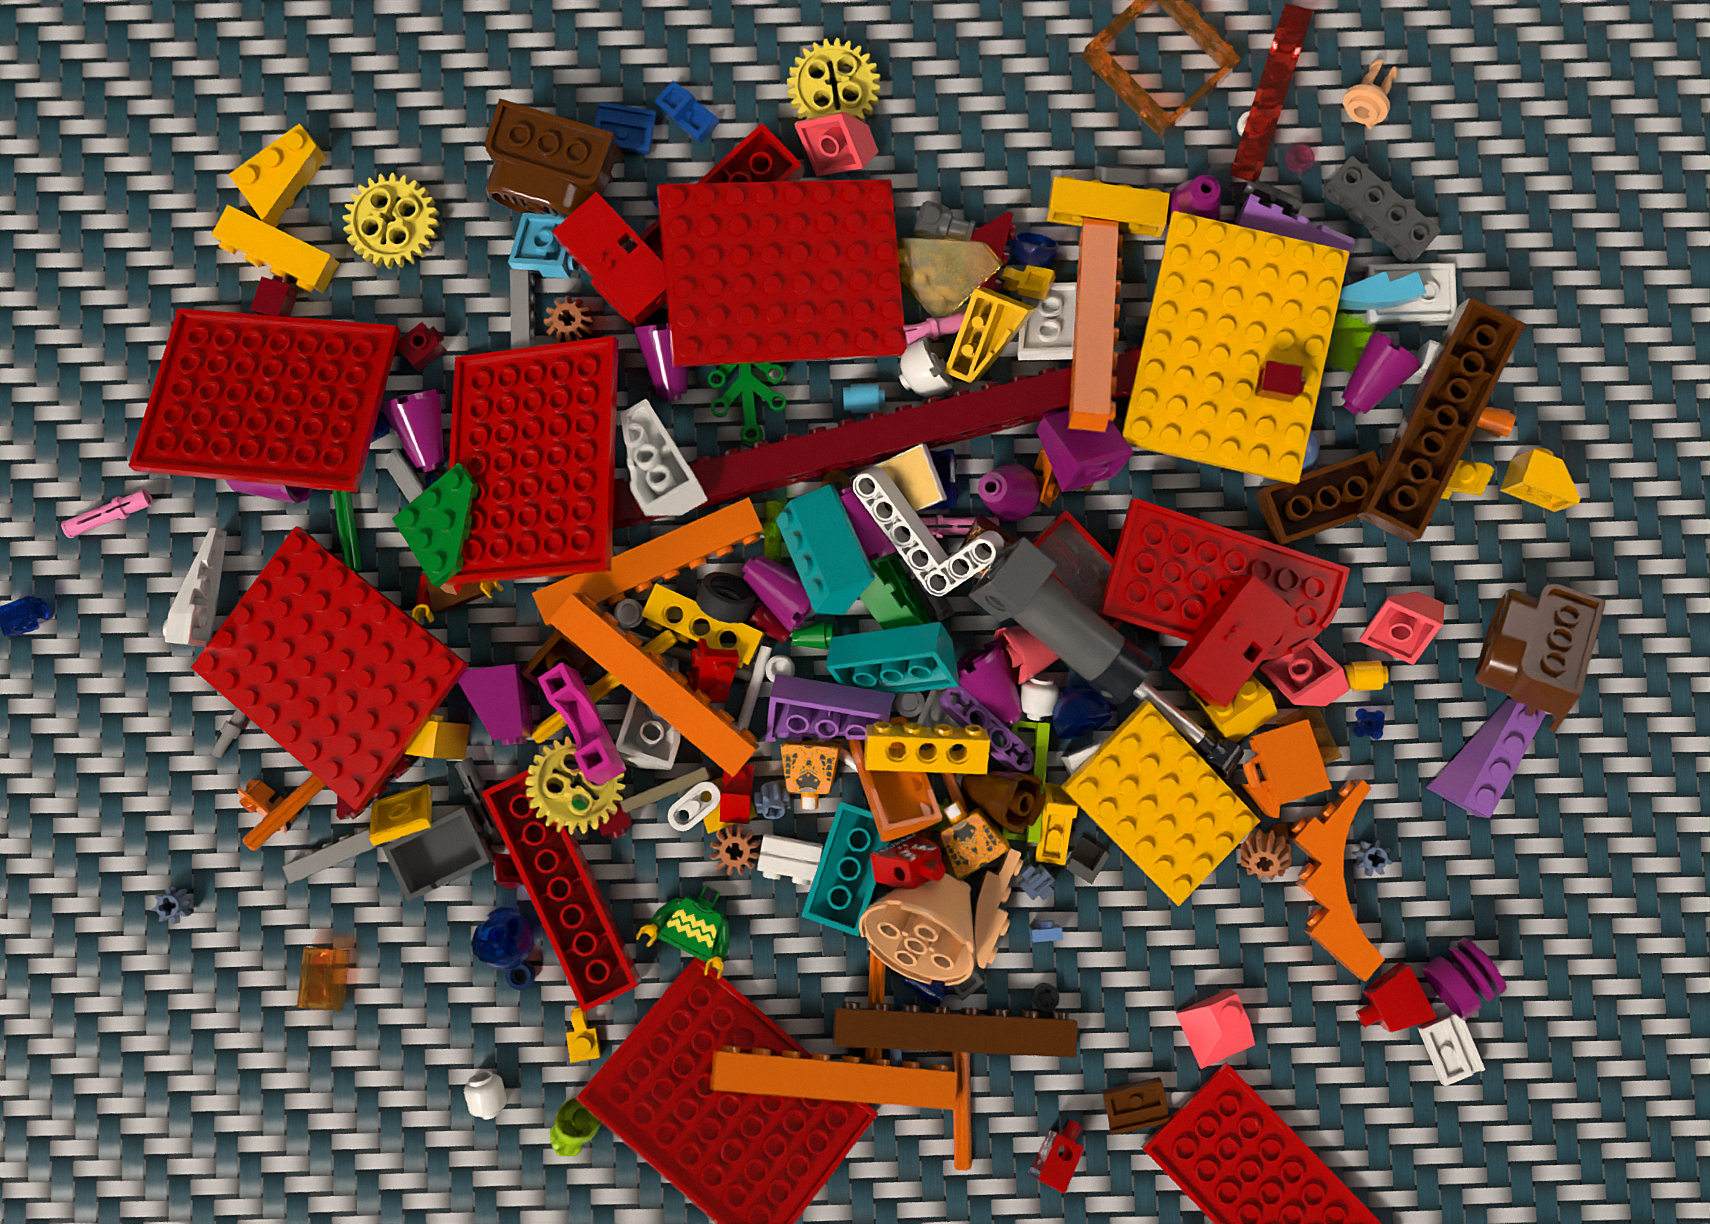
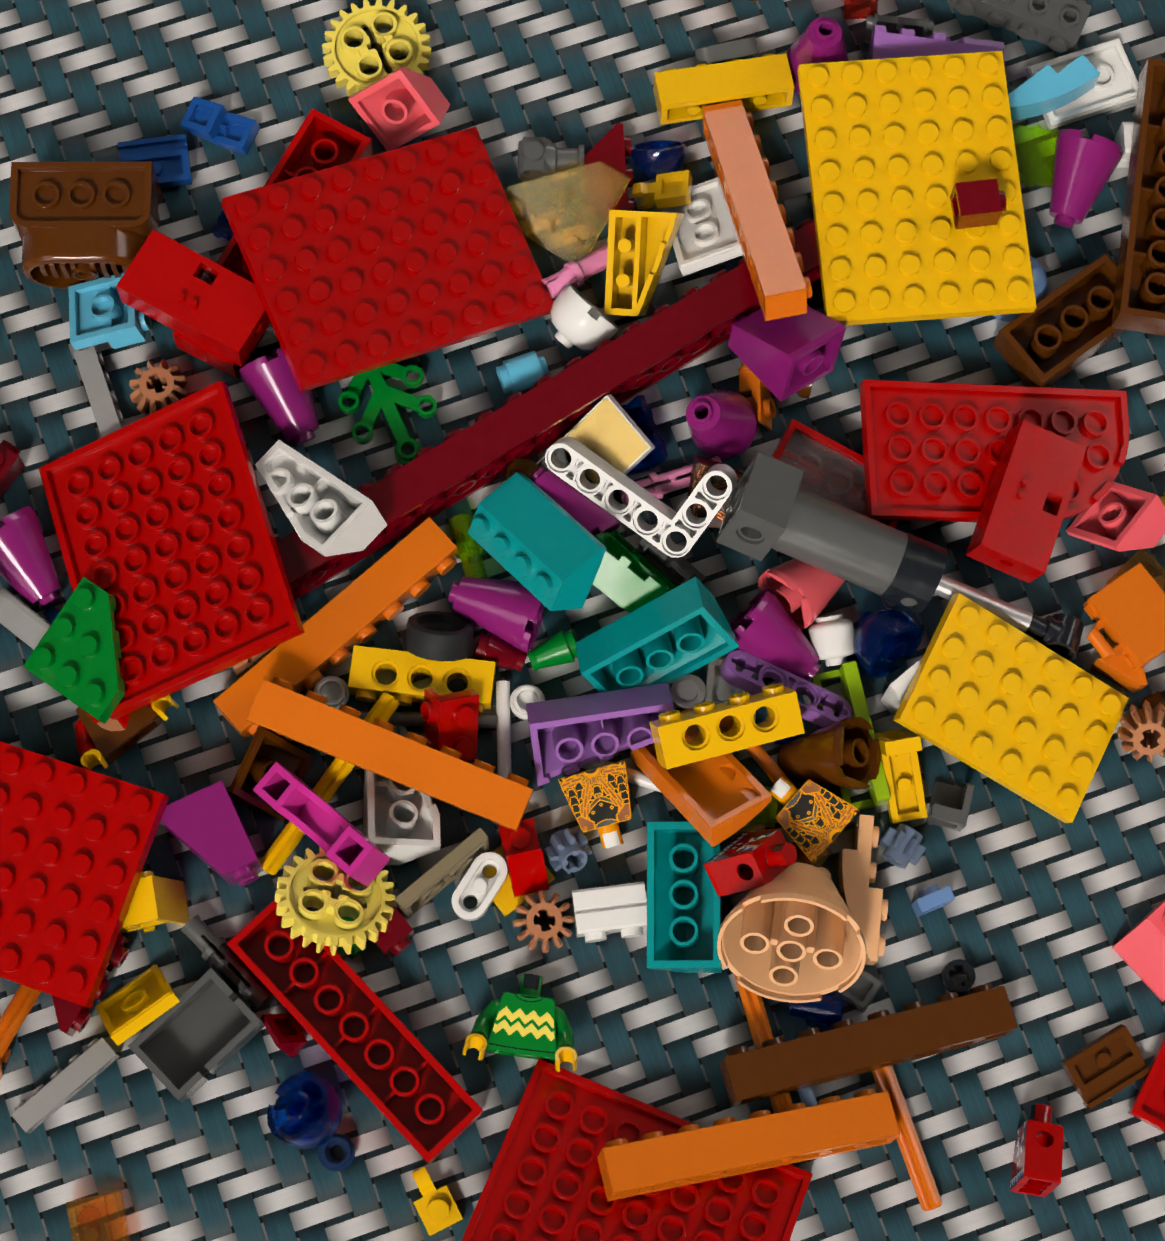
camera: 25 degrees left, 10 degrees down
yellow slope [1189,674,1278,743] -> none

